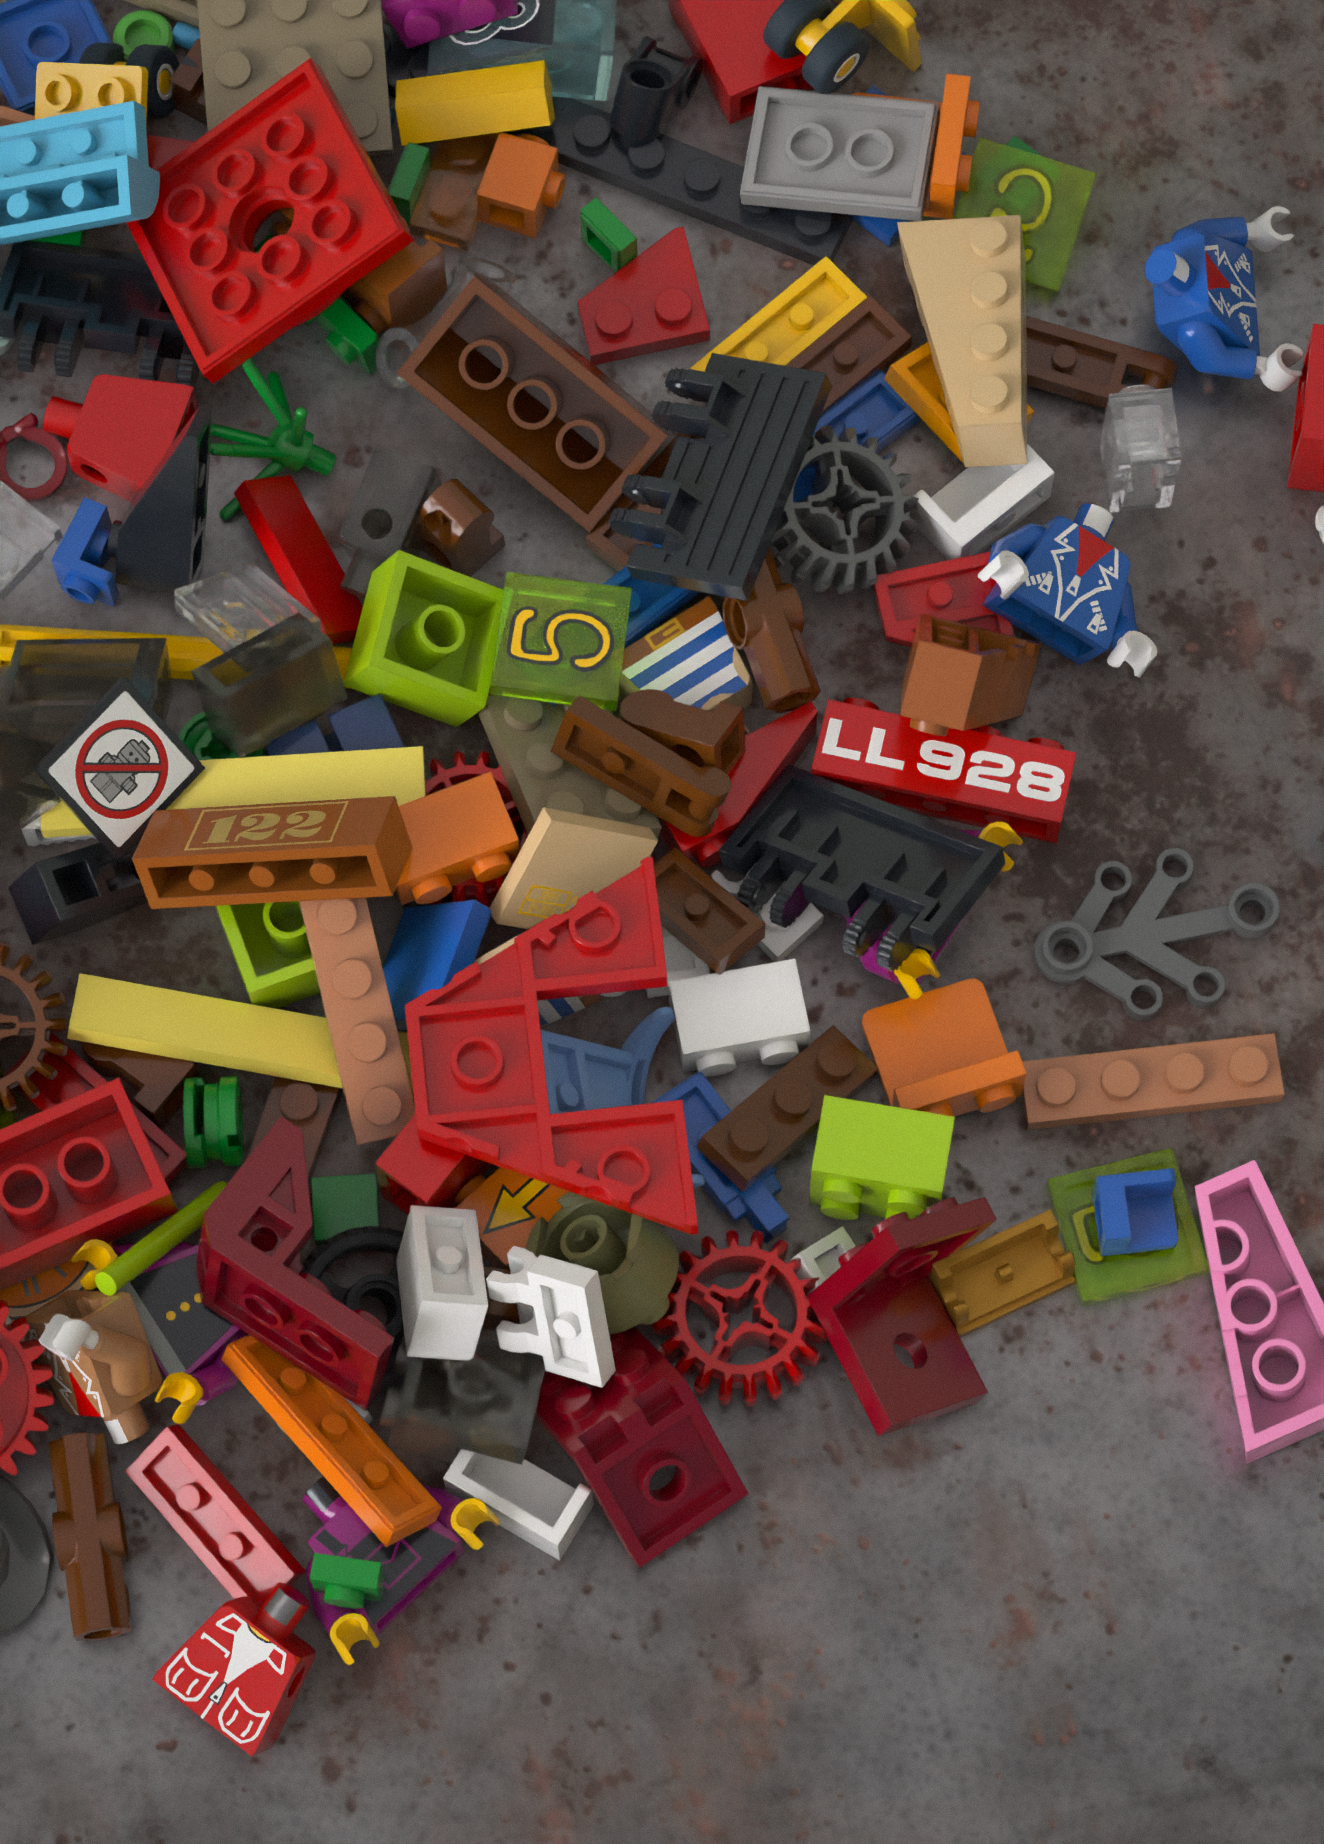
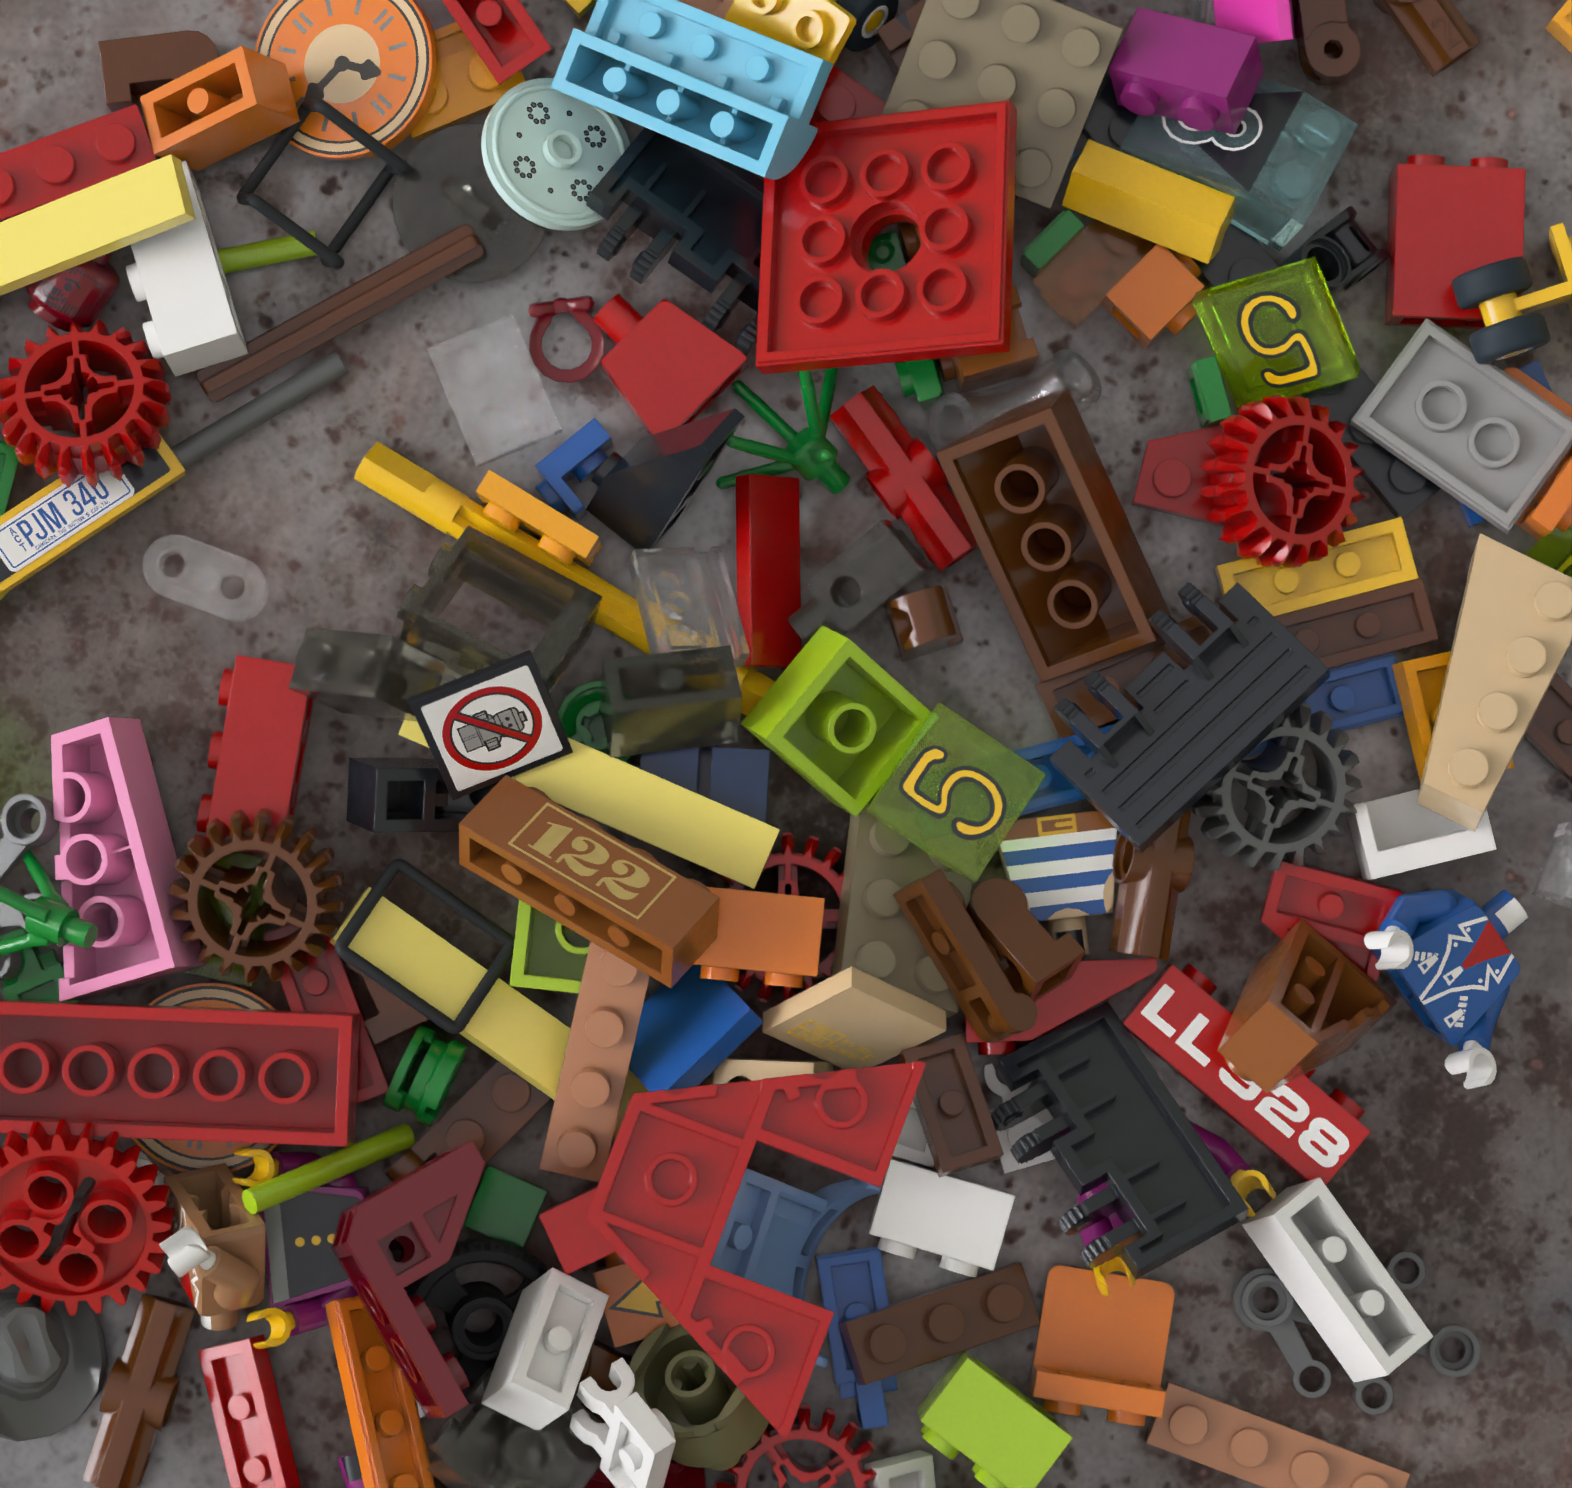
camera: 25 degrees right, 15 degrees up
none -> black piece [335,859,515,1034]
none -> light orange plate [476,470,603,568]
none -> red piece [830,385,978,573]
none -> clear neon green tile [1192,257,1361,408]
none -> red gear [1199,395,1366,568]
none -> white brick [1242,1177,1433,1382]

